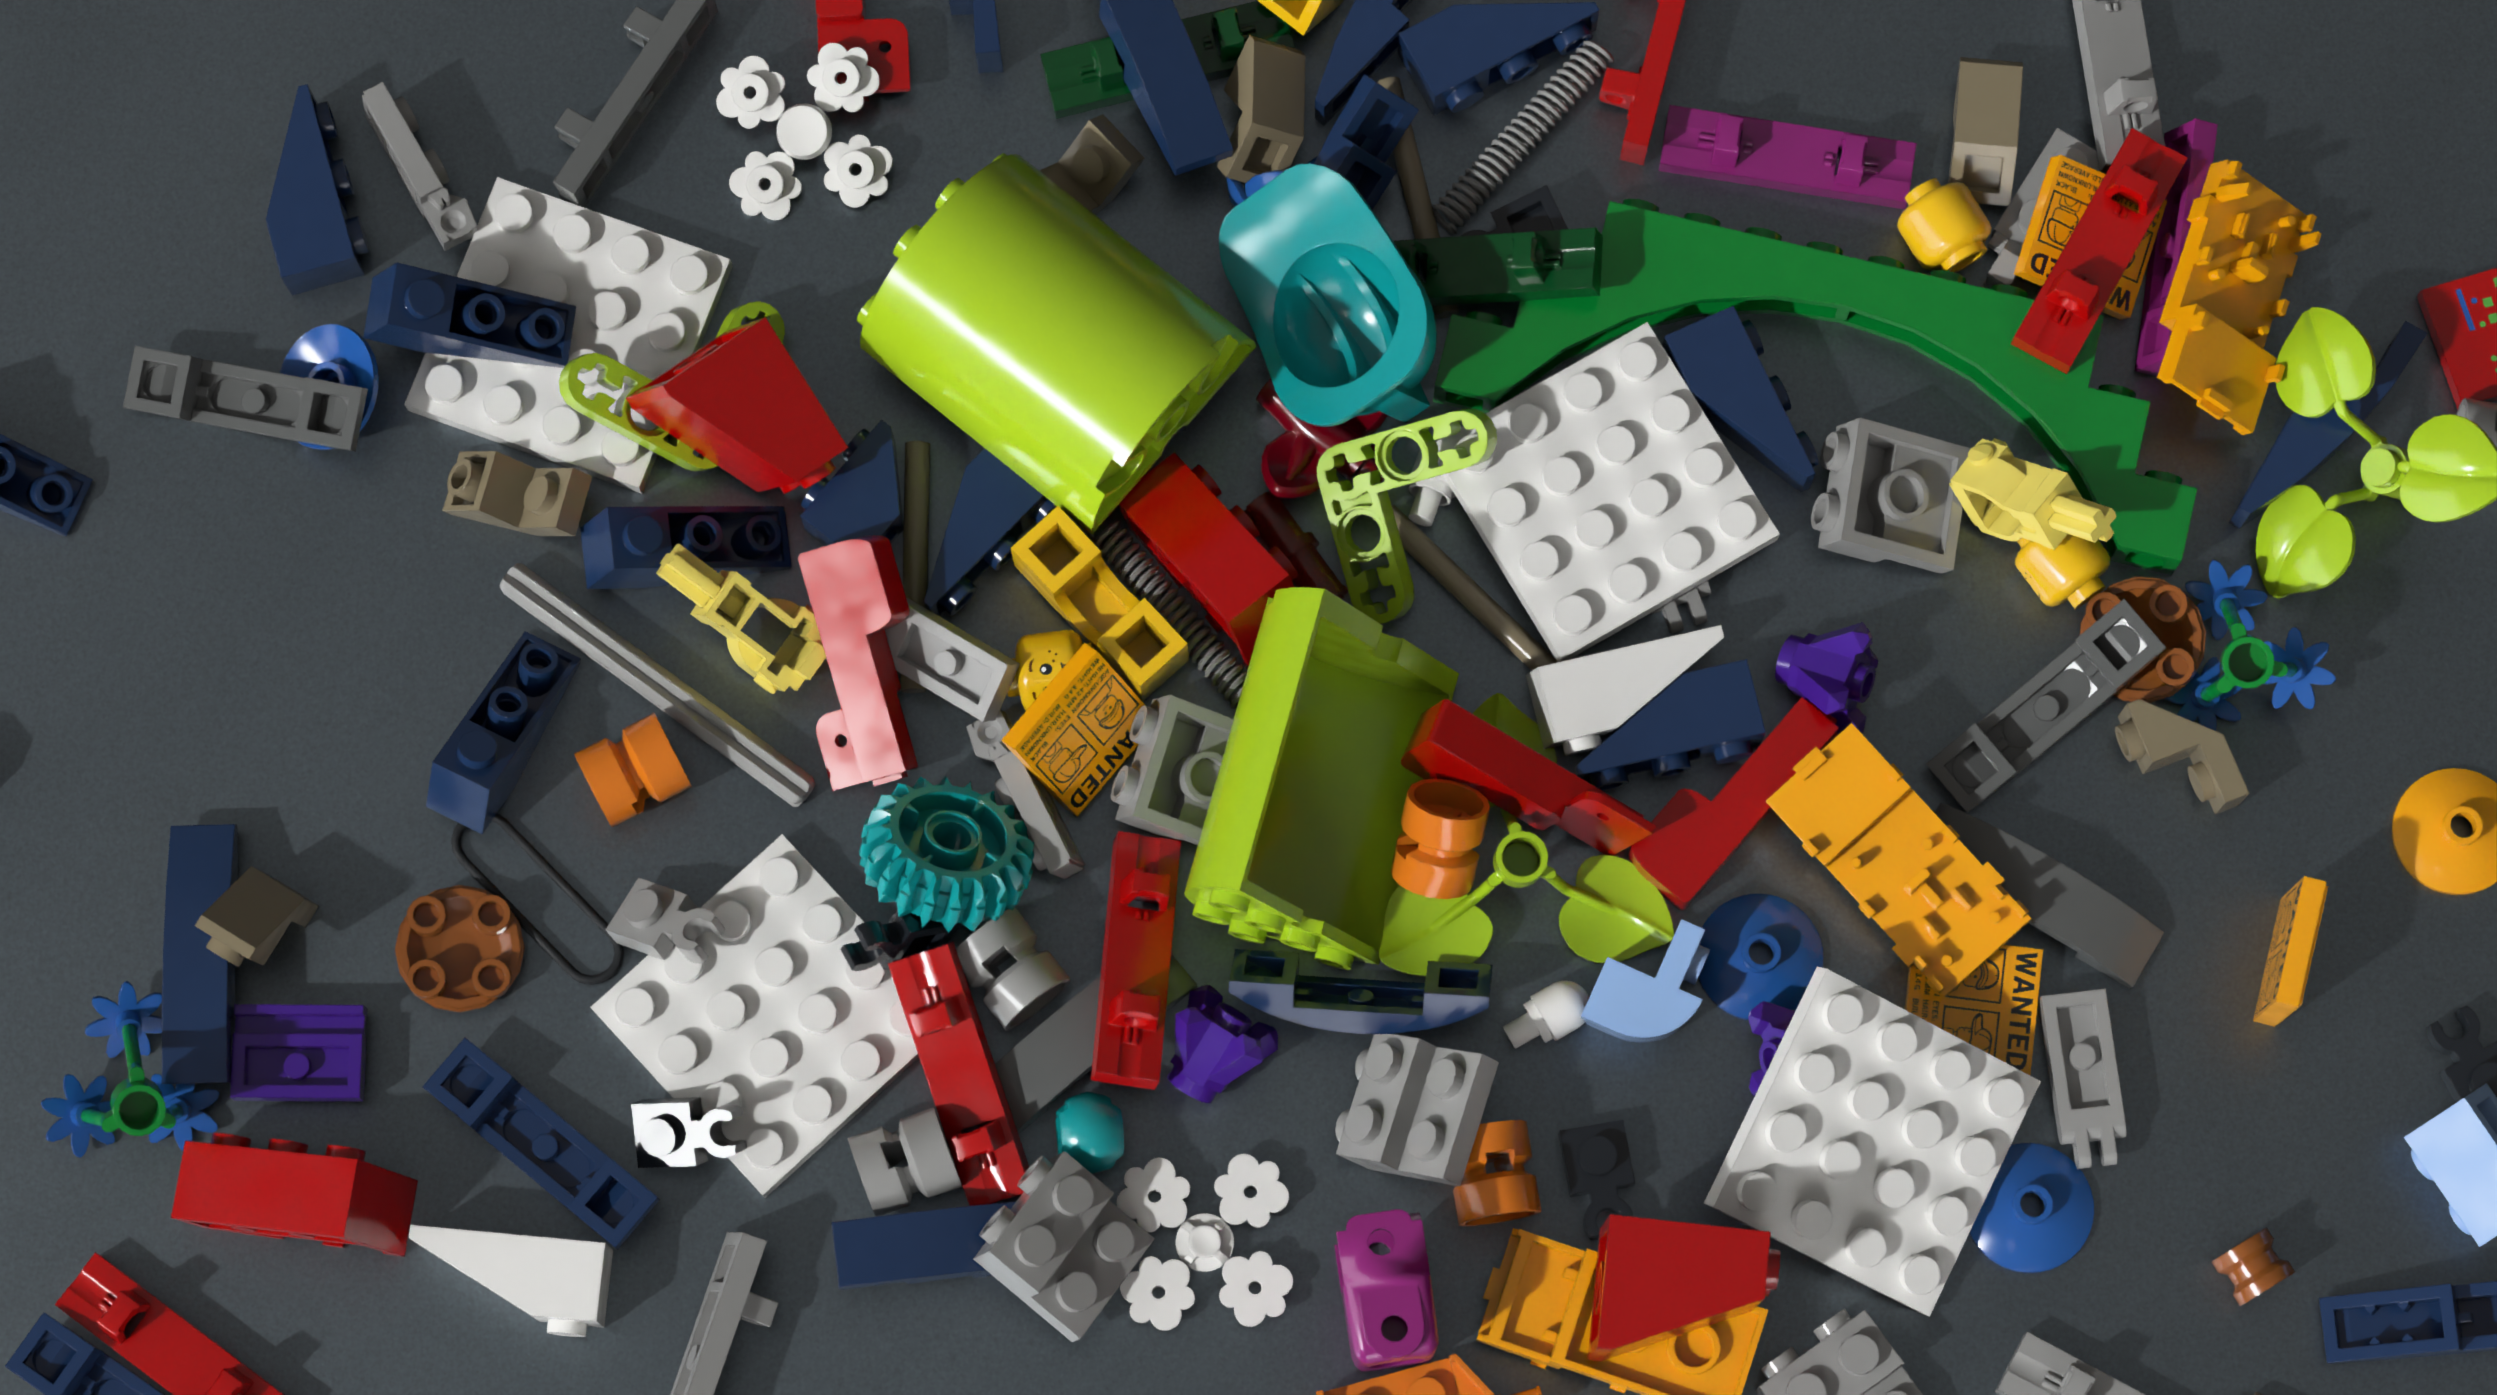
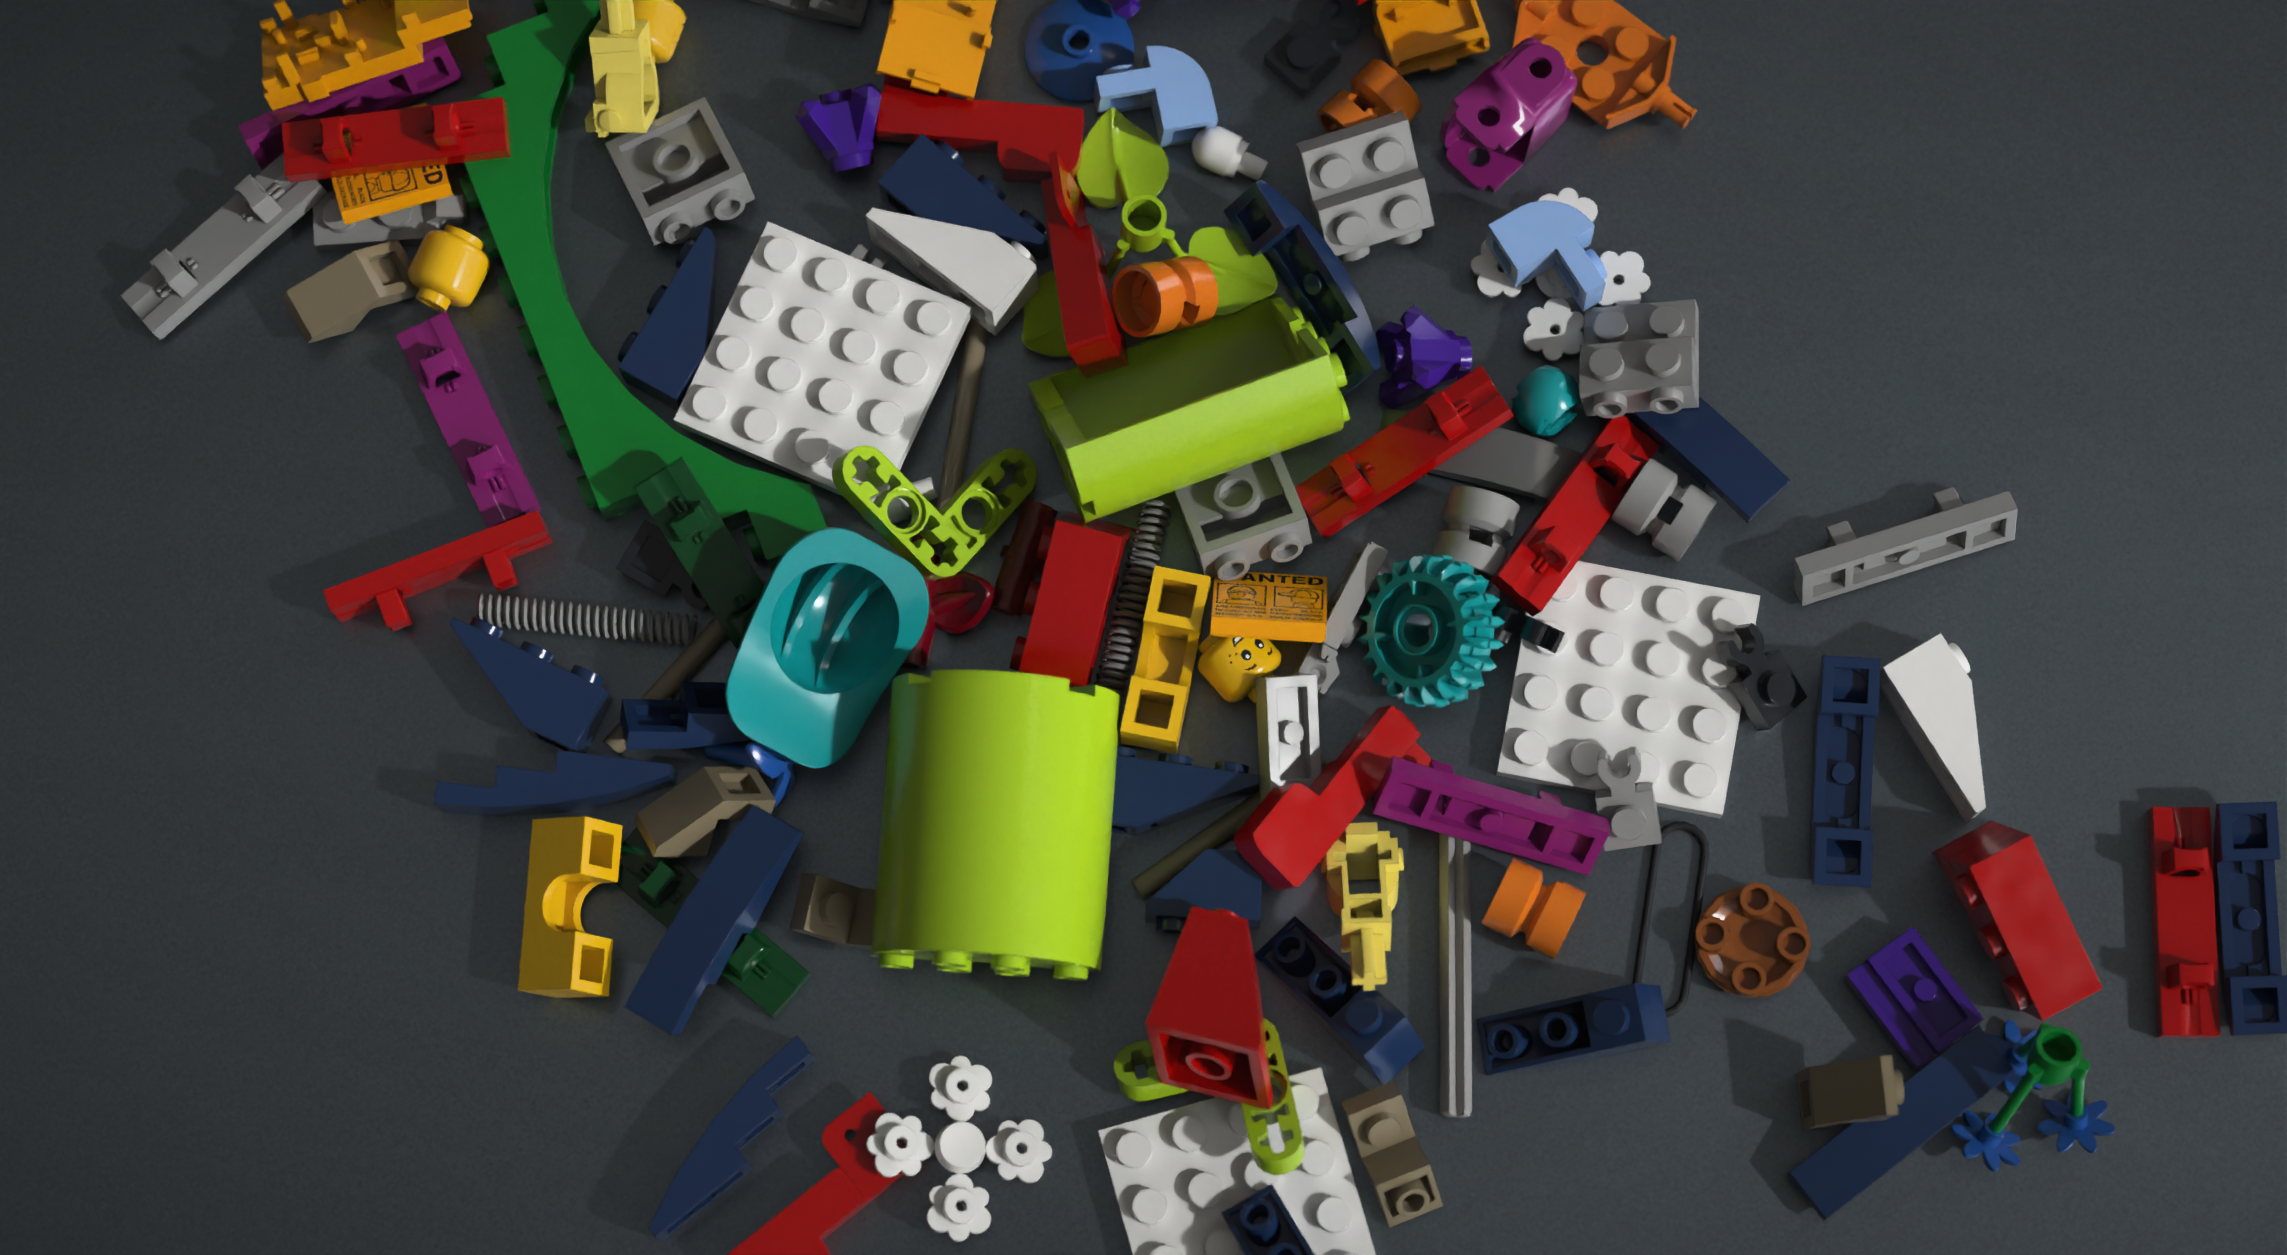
camera: 125 degrees left, 0 degrees up
none -> magenta hinge [1373,756,1610,875]
none -> light blue brick [1486,200,1607,311]

